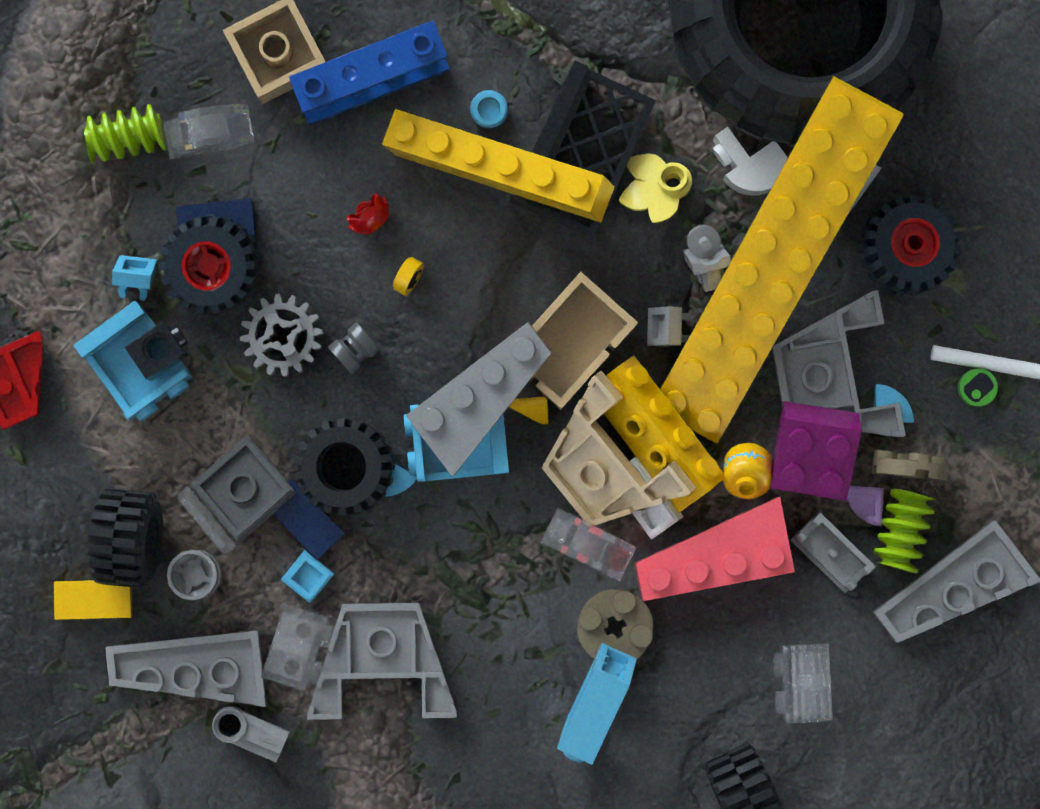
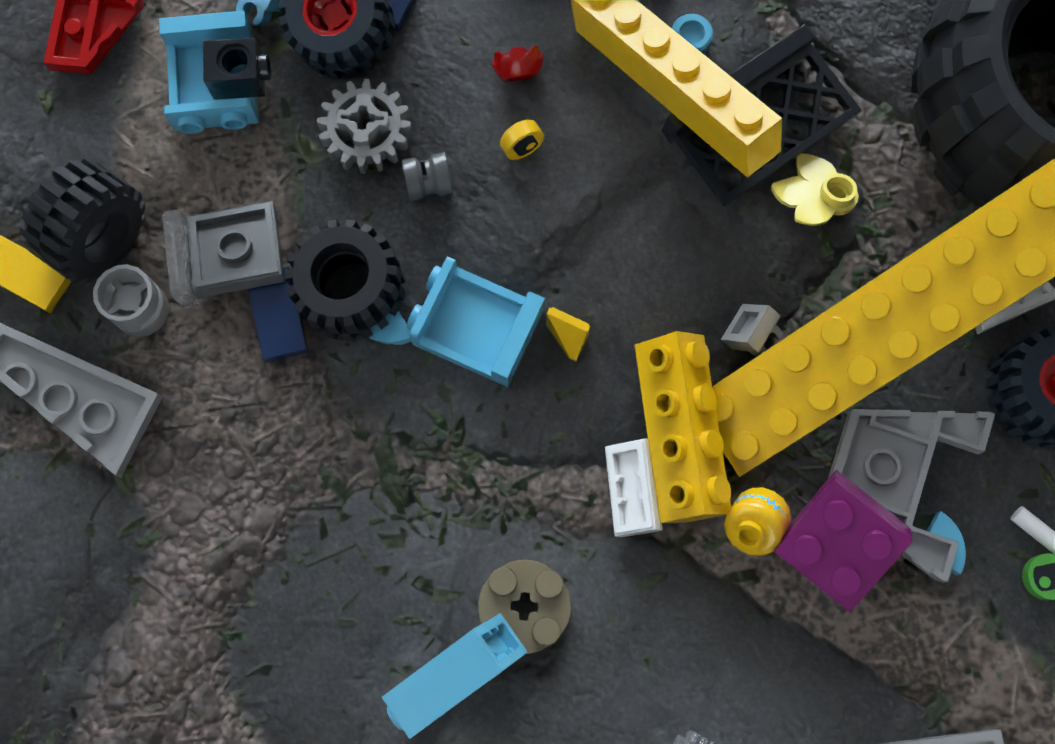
camera: 30 degrees right, 10 degrees down
light grey piece [212,706,290,762] -> none
clear brick [261,603,335,691] -> none
medium azure tile [281,550,335,603] -> none
light grey wing [307,603,457,720] -> none
light grey wing [406,322,552,477] -> none
tan piece [529,272,638,410] -> none
clear brick [541,508,637,581] -> none
tan wing [542,371,697,527] -> none
coral wedge [634,496,795,601] -> none
light grey hips [683,225,731,292] -> none
white brick [712,127,788,196] -> none
light grey hinge [790,513,876,593] -> none
lavender tile [847,486,884,526] -> none
dark tan plate [871,450,949,481] -> none
lime piece [873,489,936,573] -> none

